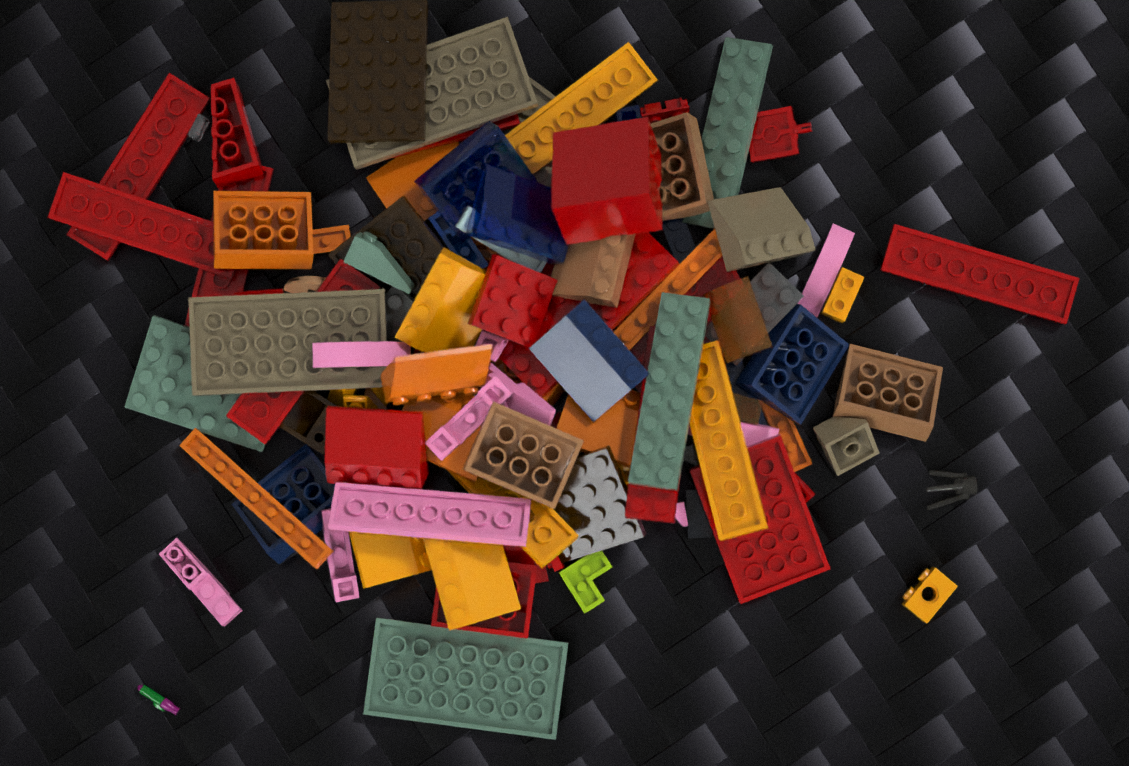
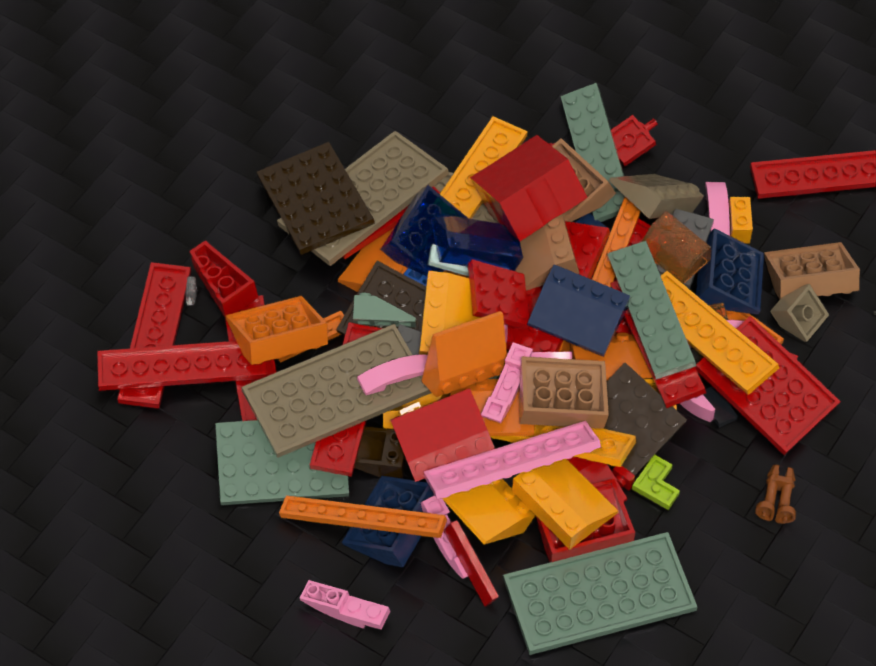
camera: 25 degrees left, 30 degrees down
none -> red tile [443,520,498,606]
none -> dark orange piece [755,464,796,524]

